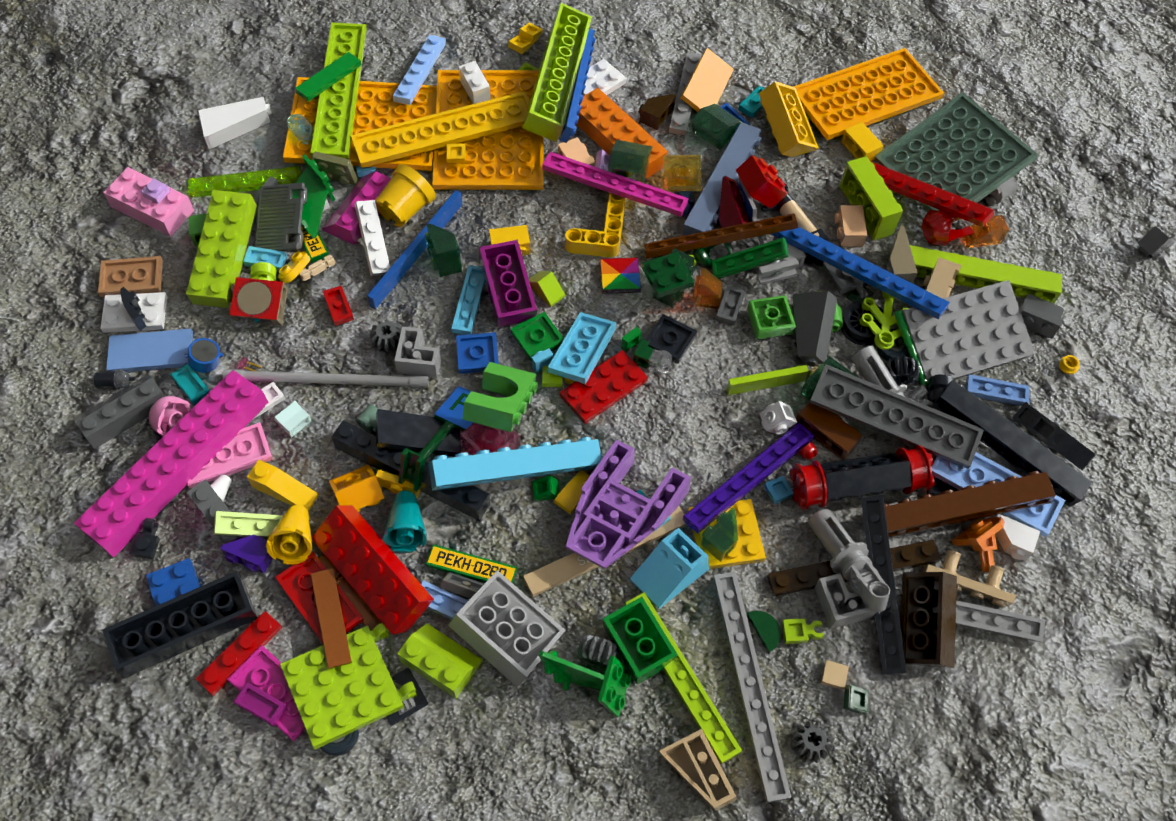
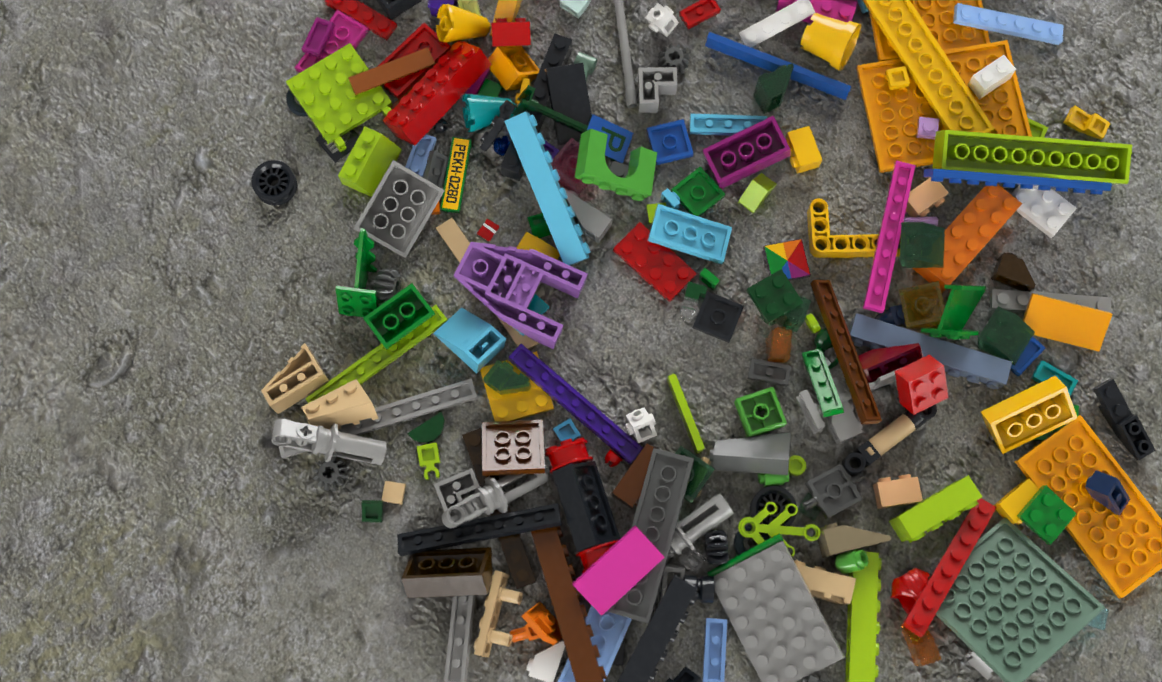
camera: 85 degrees right, 15 degrees up
blue plate [771,227,950,320] -> none
none -> black wheel [251,160,297,206]
none -> light grey piece [272,419,386,465]
none -> tan wedge [301,379,379,429]
none -> red sticker [477,219,500,241]
none -> green tile [478,79,503,97]
none -> black hinge [480,100,516,151]
none -> plate [482,420,545,476]
none -> red brick [491,18,531,46]
none -> clear blue plate [493,136,510,156]
none -> light grey slope [565,189,612,244]
none -> dark pink tile [572,525,665,616]
none -> white brick [645,3,679,37]
none -> bright green brick [835,549,869,574]
none -> lavender plate [917,117,939,140]
none -> green piece [921,285,986,340]
none -> green plate [1017,485,1077,545]
none -> dark blue slope [1085,470,1130,516]
none -> black slope [1093,379,1156,460]

